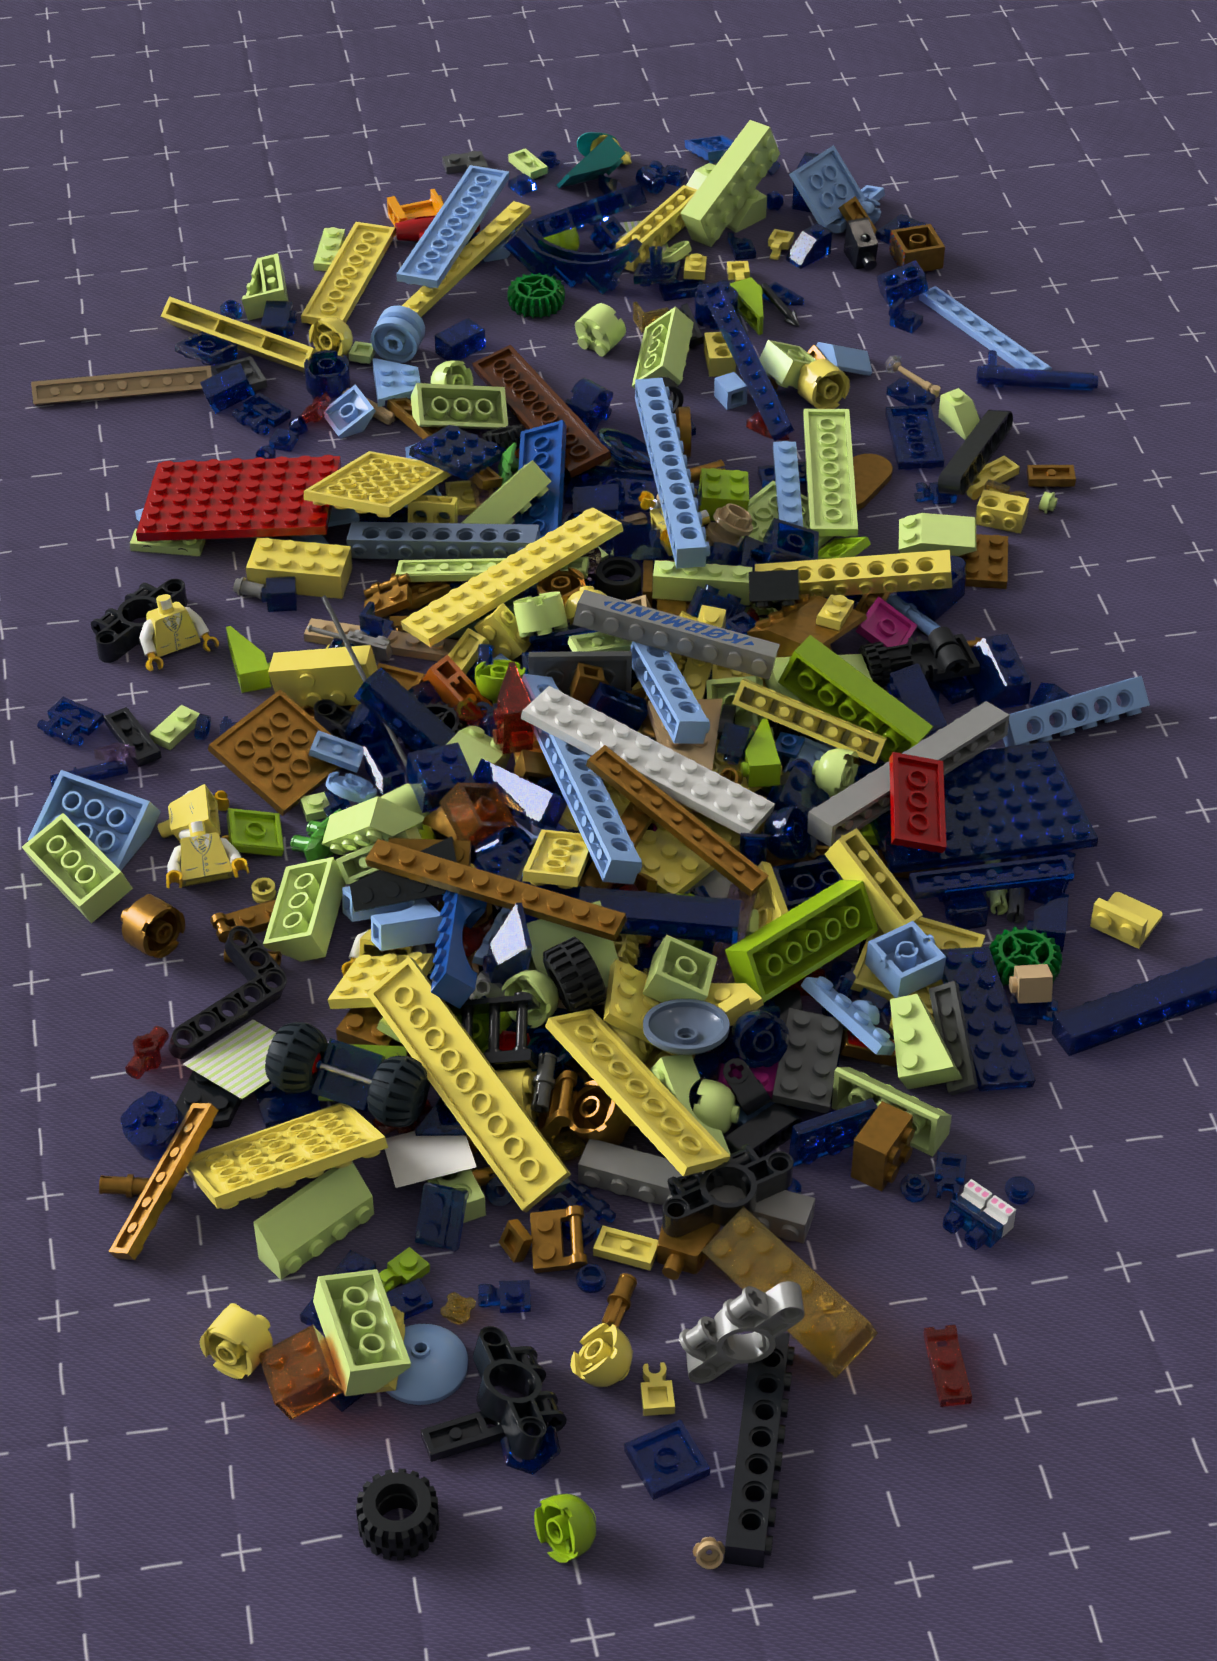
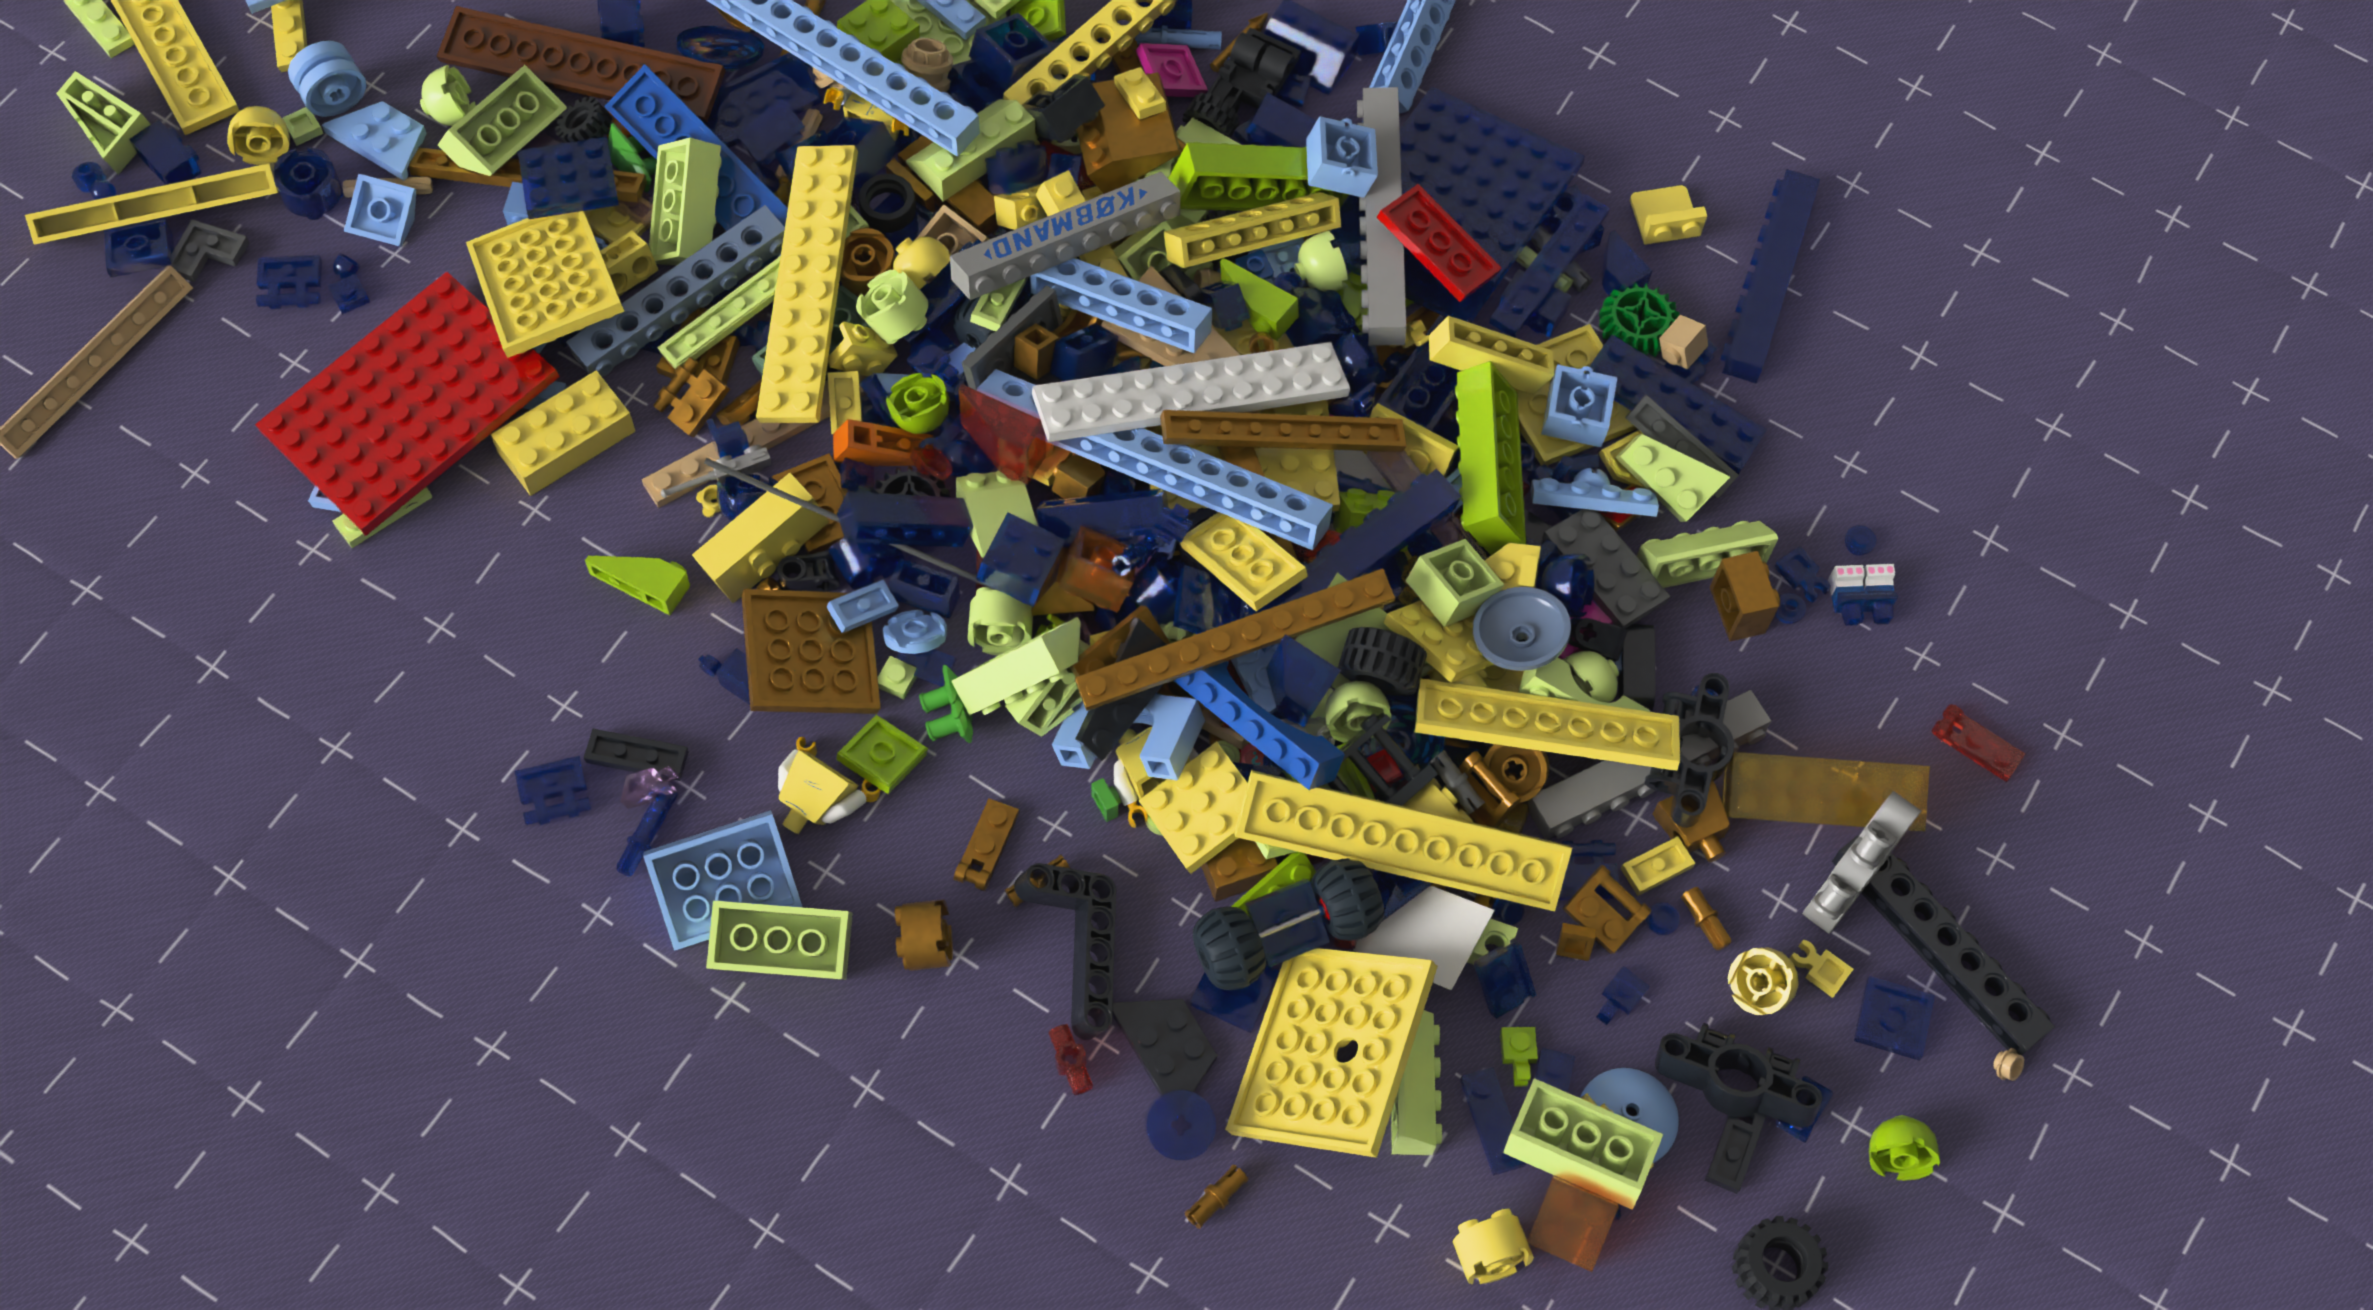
camera: 50 degrees left, 20 degrees up
black piece [91,579,187,663] -> none
pearl gold plate [109,1103,219,1260] -> none
torso [139,594,219,671] -> none
yellowish green plate [149,705,202,750] -> none
light yellow torso [166,821,250,888] -> none
sticker [183,1019,276,1099] -> none
clear blue tile [194,714,211,740] -> none
clear blue brick [200,363,255,414] -> none
light grey pin [233,577,266,599] -> none
light yellow bush [251,878,276,904] -> none
clear blue hinge [256,445,276,459] -> none
clear blue brick [261,577,297,612] -> none
yellowish green slope [263,857,346,962] -> none
clear red plate [299,392,332,425] -> none
clear blue brick [434,318,486,361] -> none
clear yellow plate [440,1292,476,1324] -> none
clear blue plate [789,1098,877,1167] -> none
none -> bright green plate [1091,778,1121,822]
none -> clear blue pin [1112,536,1159,576]
none -> clear blue gear [1153,503,1193,545]
none -> light blue brick [1306,116,1378,198]

